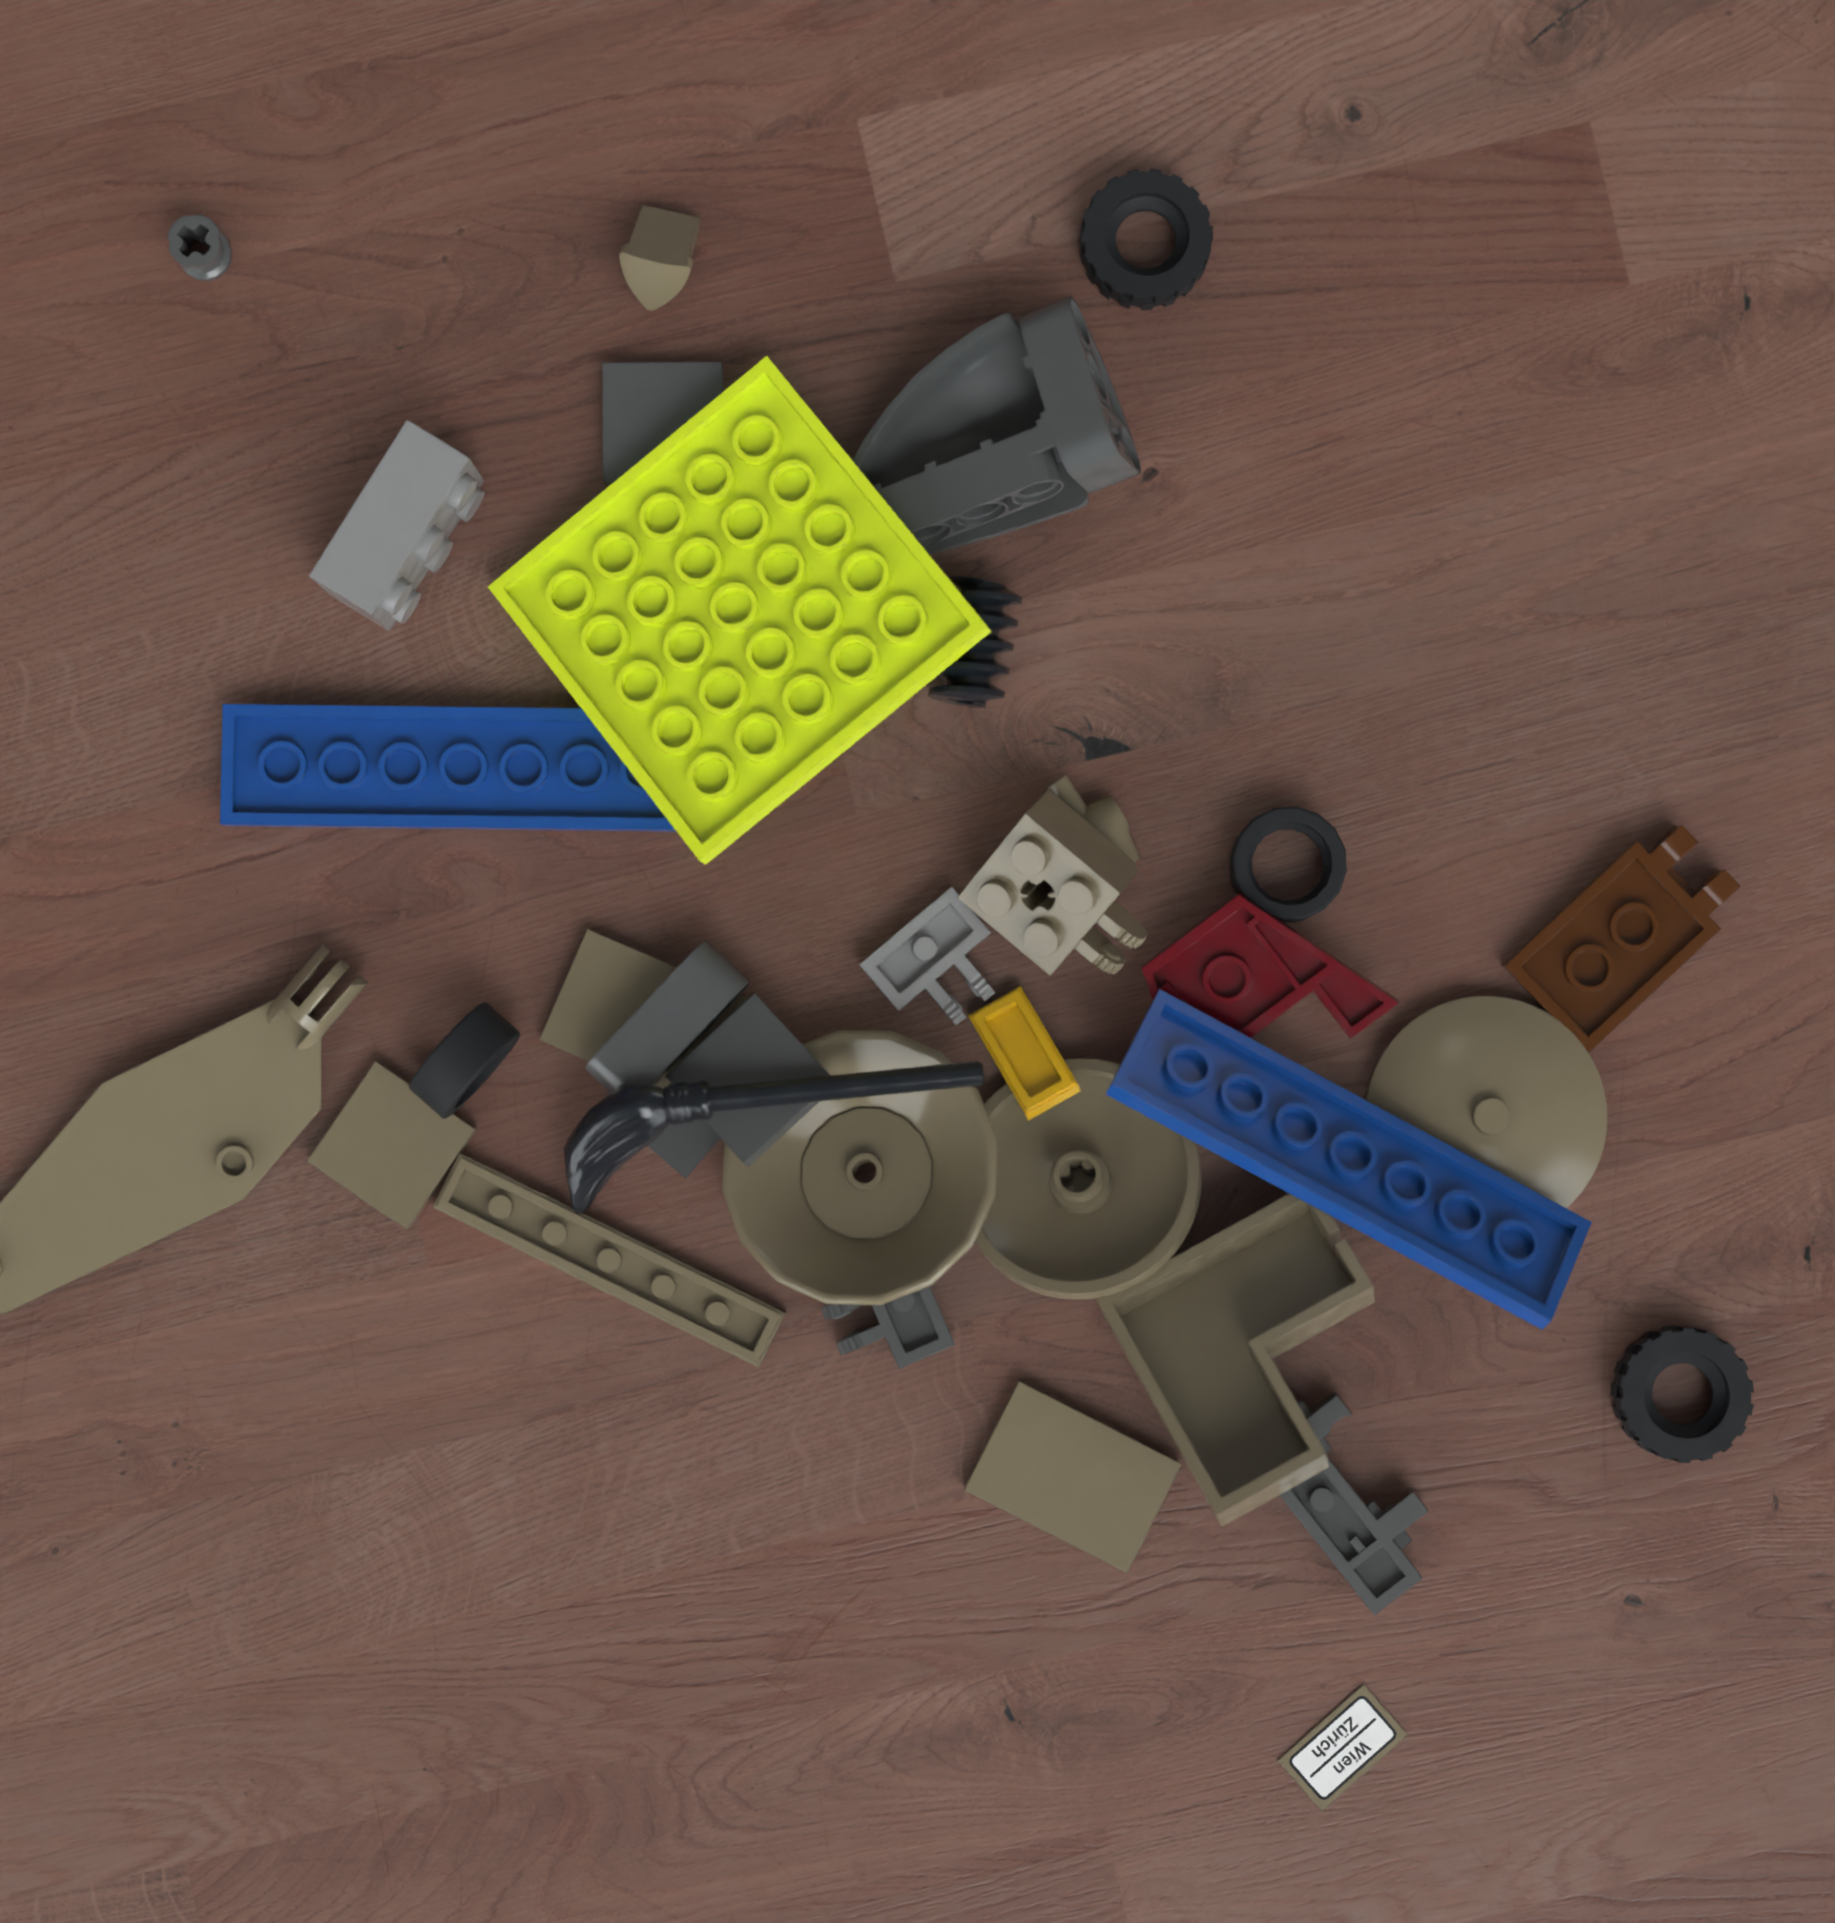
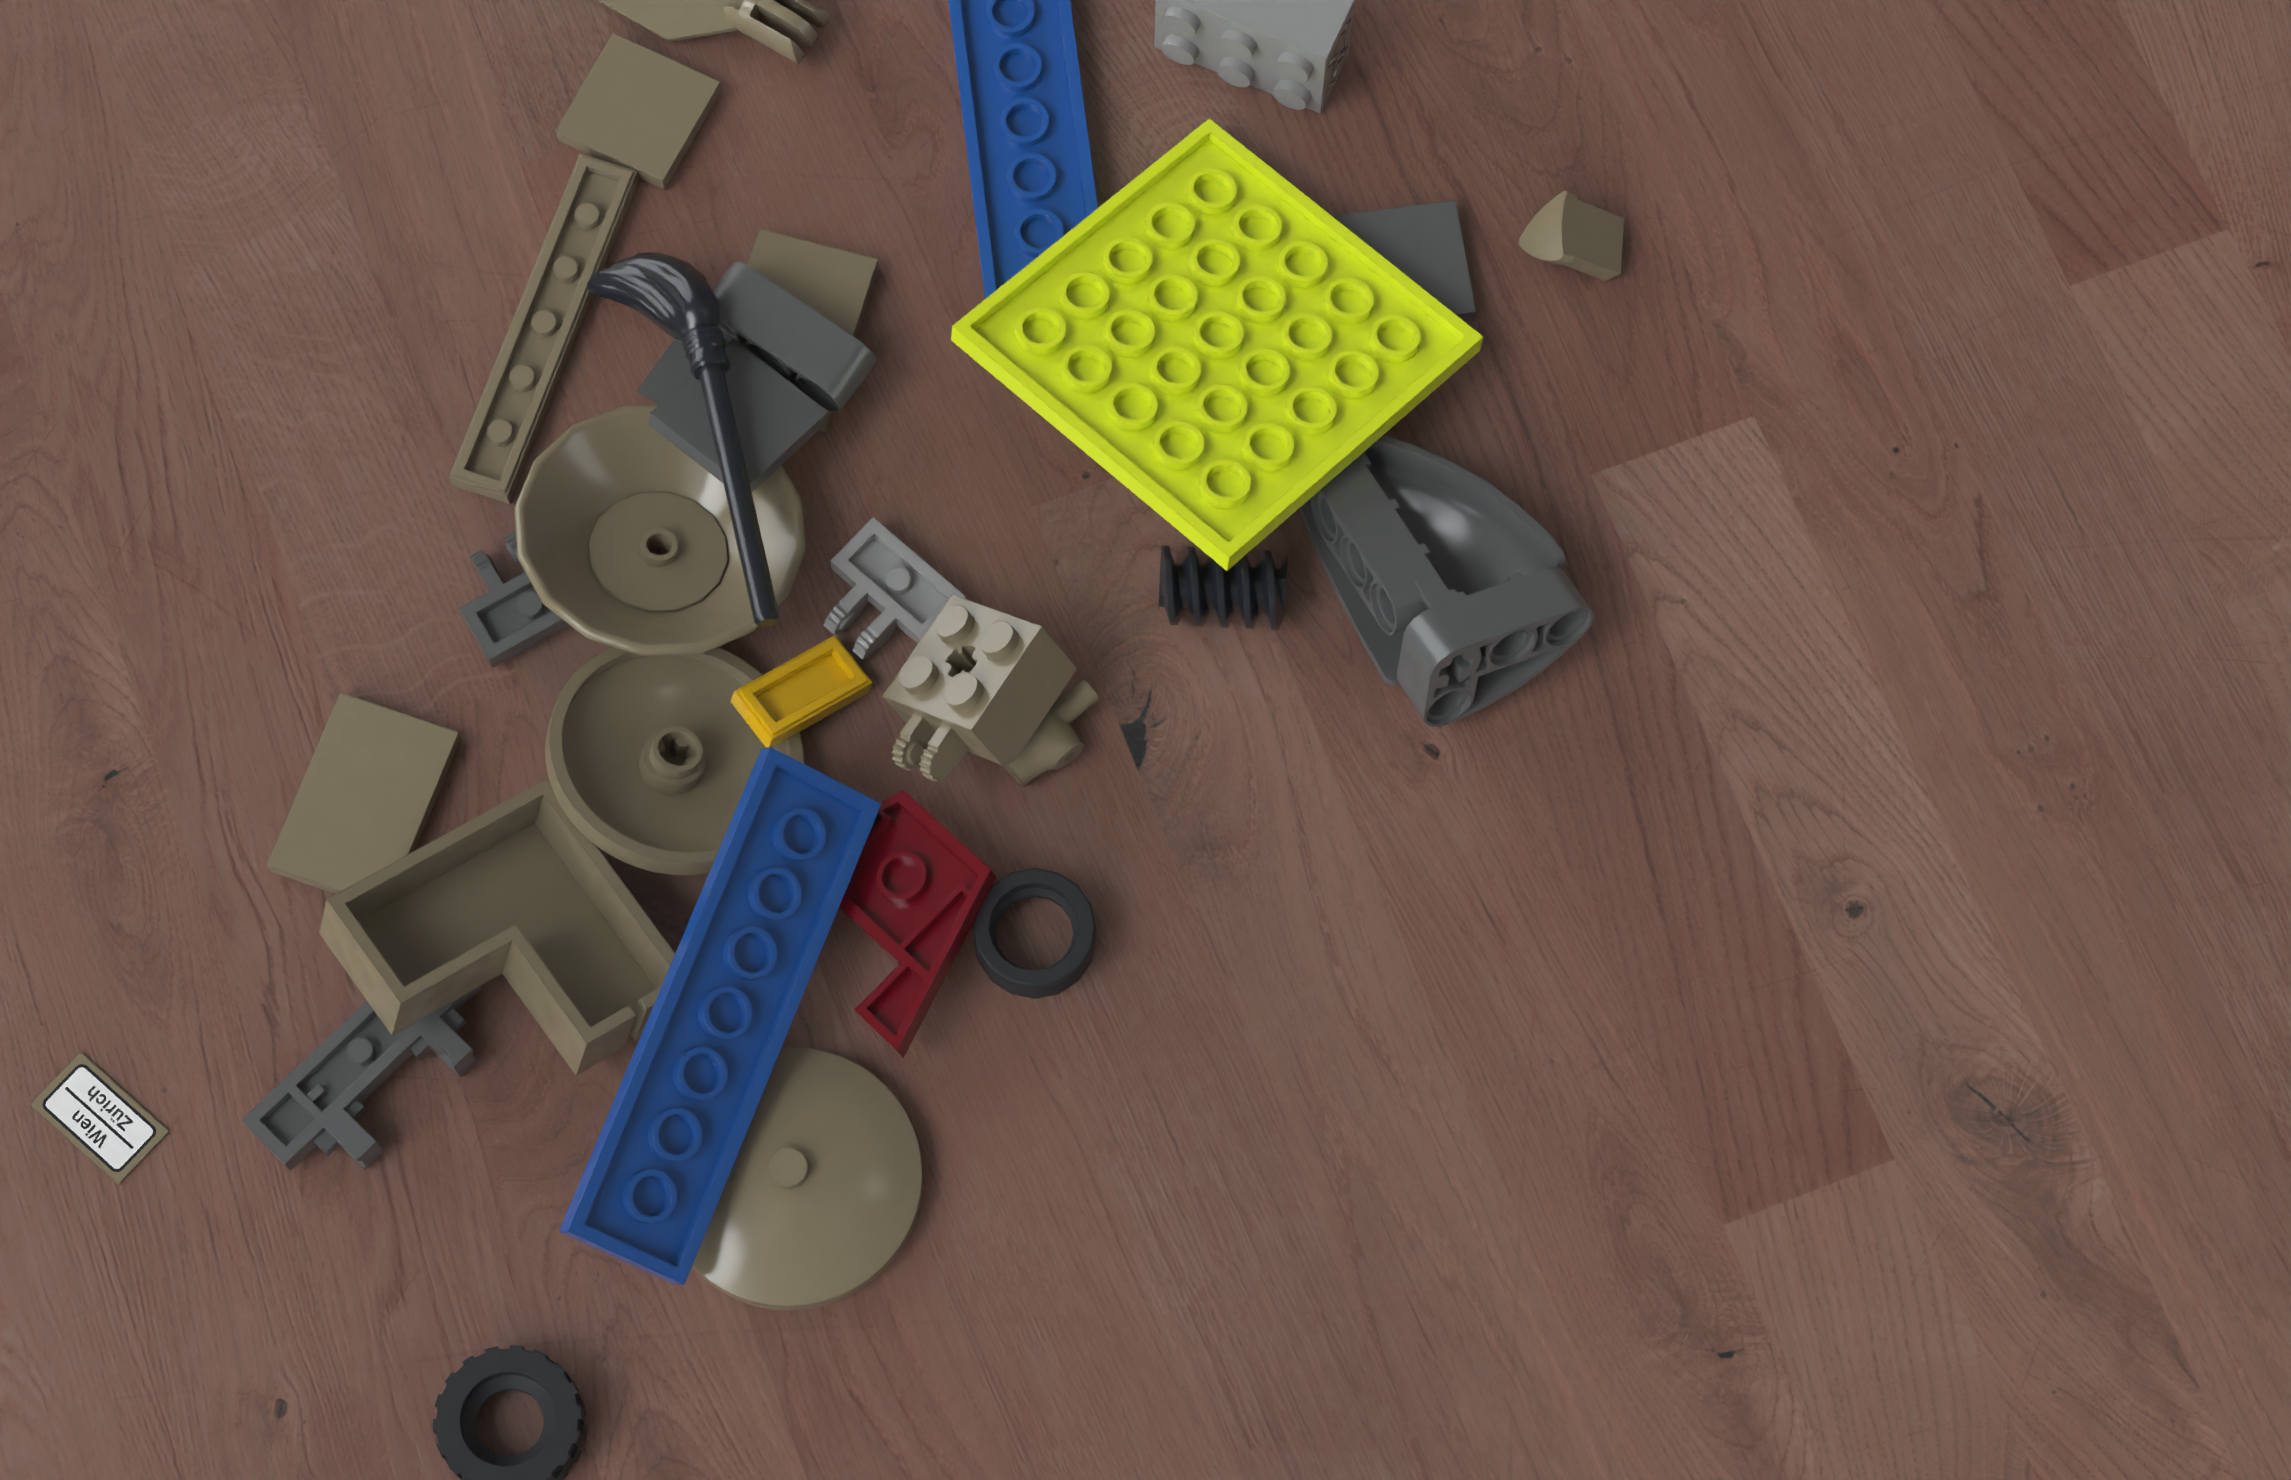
camera: 80 degrees right, 15 degrees down
black tyre [409,1002,520,1119] -> none
black tyre [1079,169,1213,310] -> none
reddish brown tile [1502,825,1741,1053] -> none

